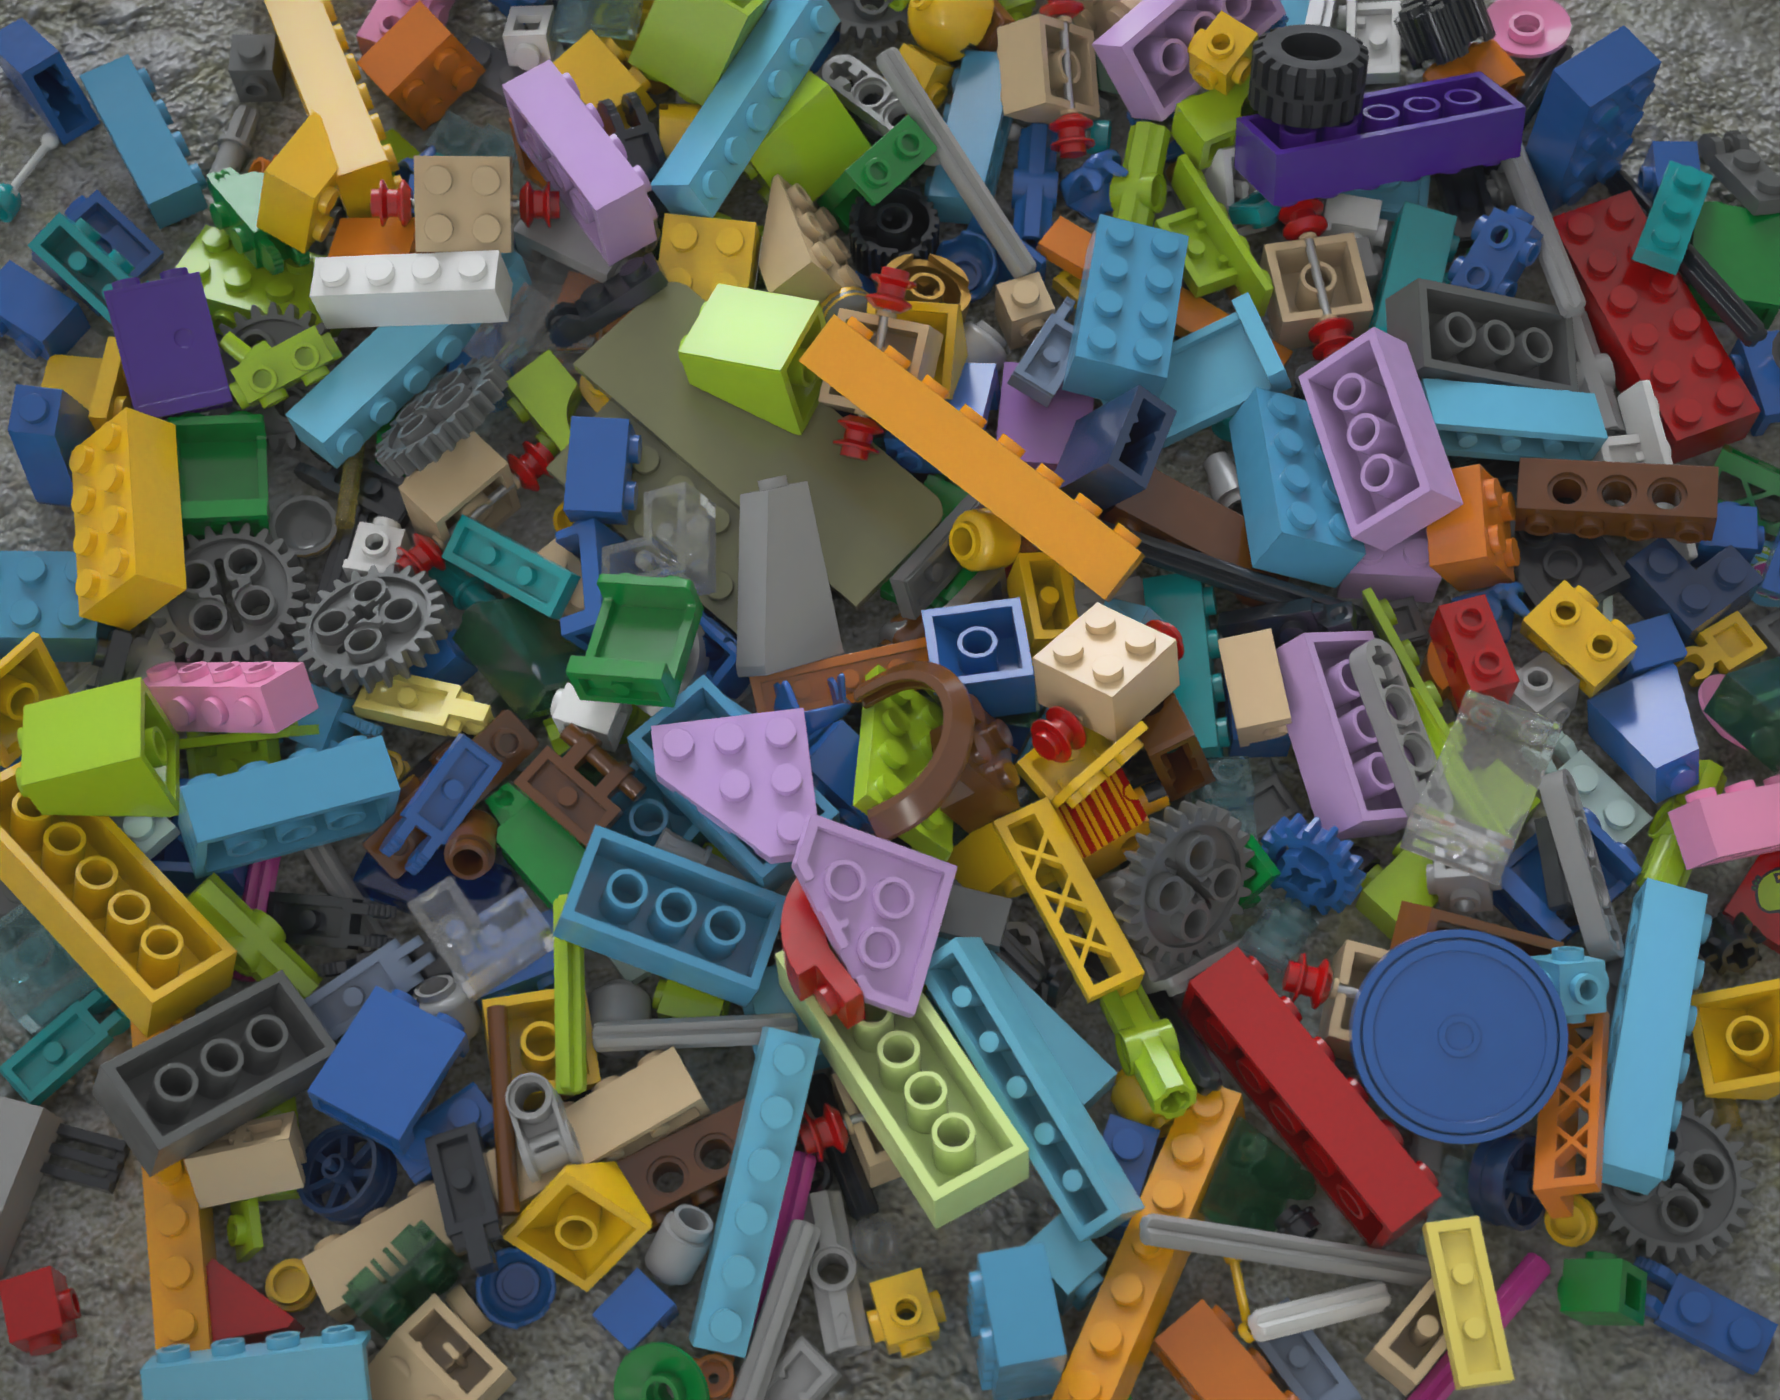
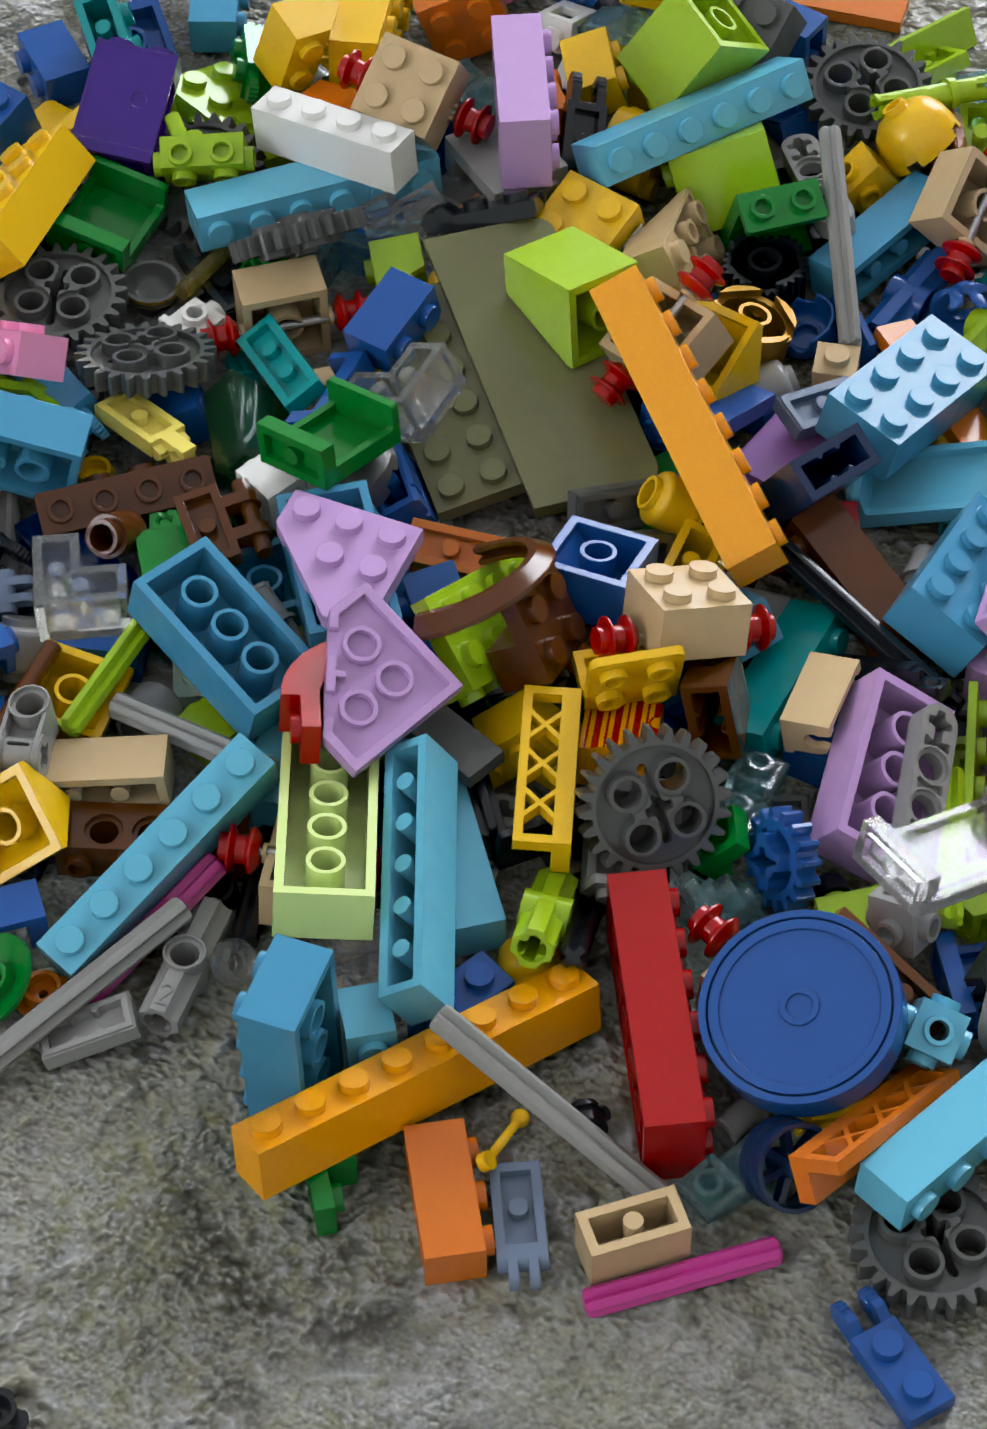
camera: 30 degrees right, 15 degrees down
blue hinge [379,733,503,875] -> none
light grey brick [645,1205,713,1285] -> none
light grey slope [736,475,844,677] -> none
blue piece [773,673,853,736] -> none
yellow brick [866,1267,947,1358] -> none
clear green hinge [1198,1116,1317,1232] -> none
white axle [1247,1280,1391,1342] -> none
light yellow plate [1422,1216,1514,1391] -> none
yellow plate [1544,1195,1598,1247] -> none
green brick [1557,1251,1648,1326] -> none

